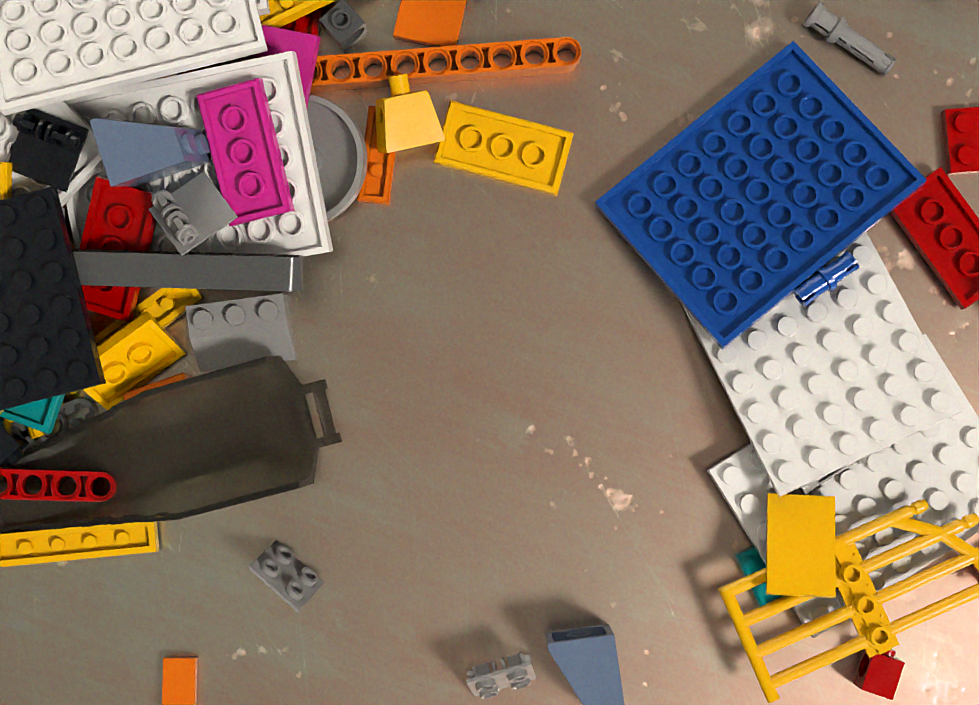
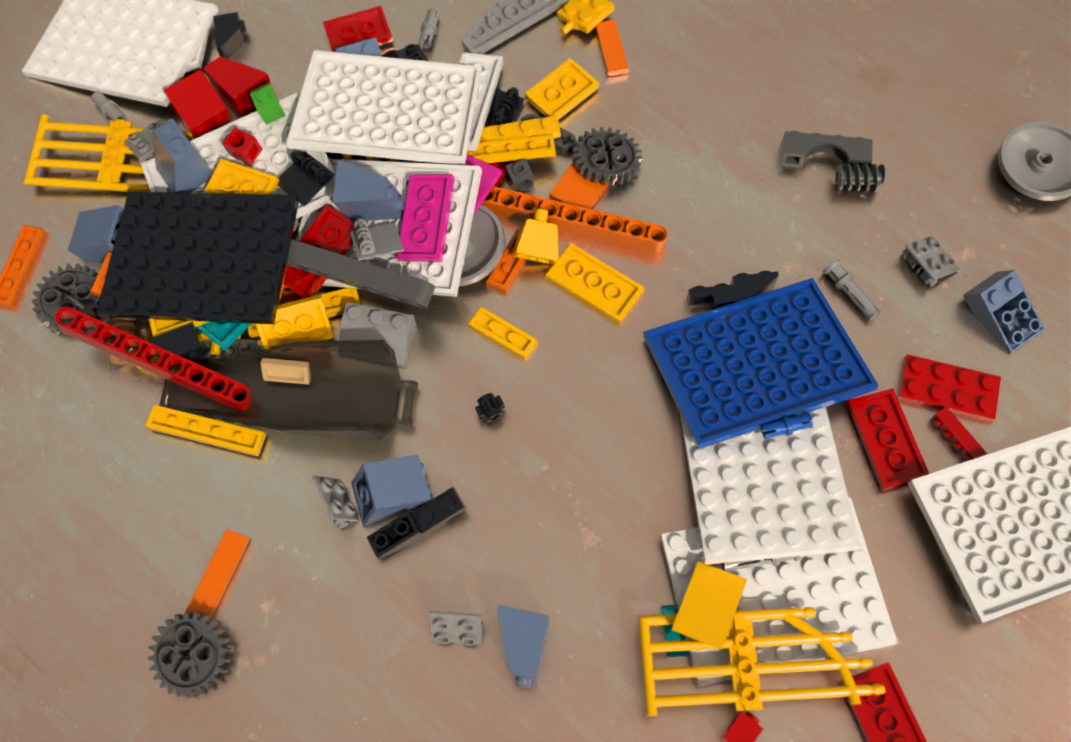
camera: 25 degrees right, 20 degrees down
none -> tan tile [260,358,311,384]
none -> sand blue slope [351,455,432,527]
none -> black slope [367,487,466,559]
none -> yellow tile [468,306,538,360]
none -> black gear [475,393,505,422]
none -> black slope [686,271,779,310]

